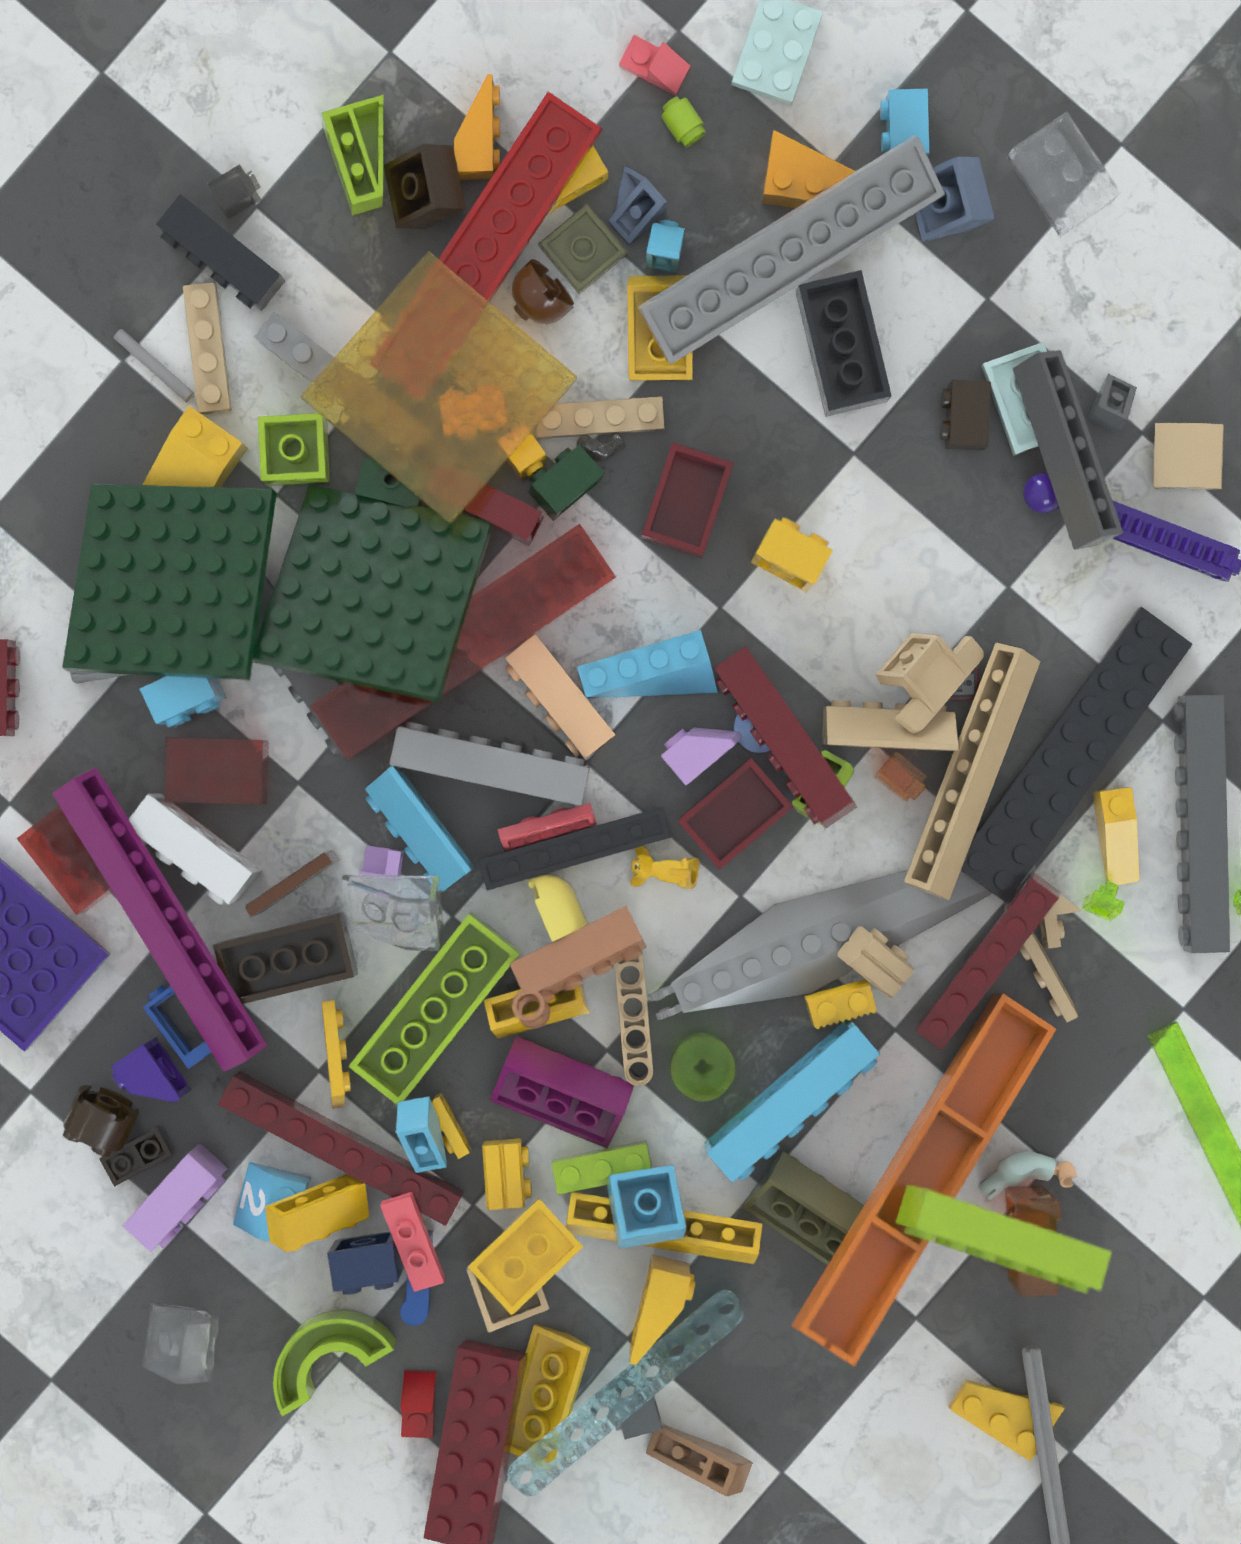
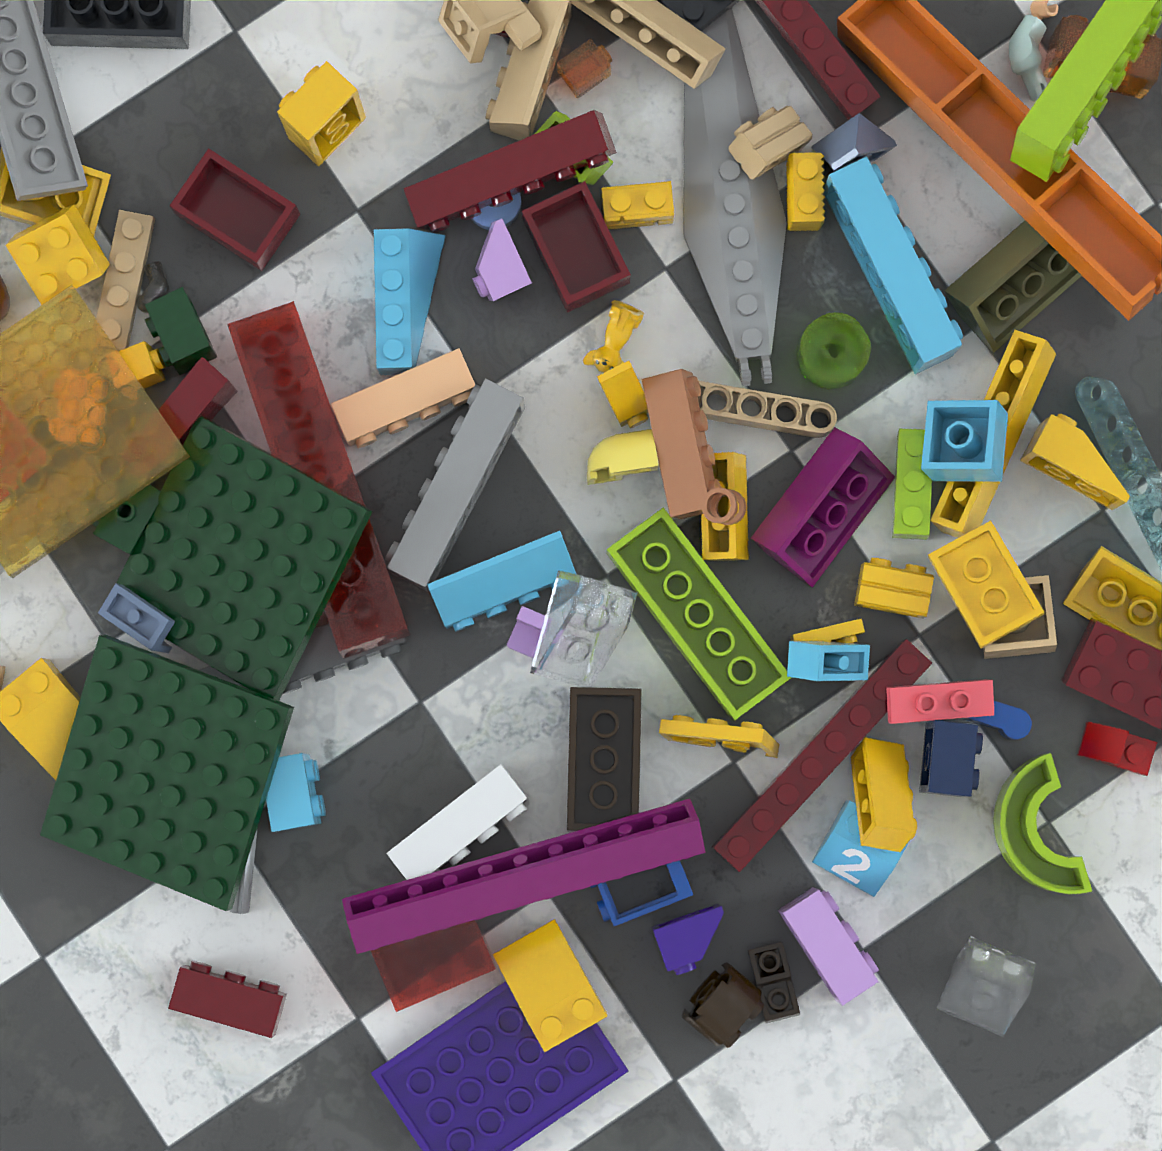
camera: 75 degrees left, 5 degrees down
clear red brick [164,737,269,805] -> none
reddish brown tile [245,850,340,917] -> none
lime brick [258,413,331,486] -> none
black plate [478,807,671,891] -> none
coral plate [497,803,597,851] -> none
none -> yellow brick [5,204,110,306]
none -> sand blue panel [98,583,175,653]
none -> yellow slope [492,919,608,1052]
none -> yellow slope [597,361,649,428]
none -> yellow brick [601,181,674,229]
none -> sand blue slope [811,113,897,171]

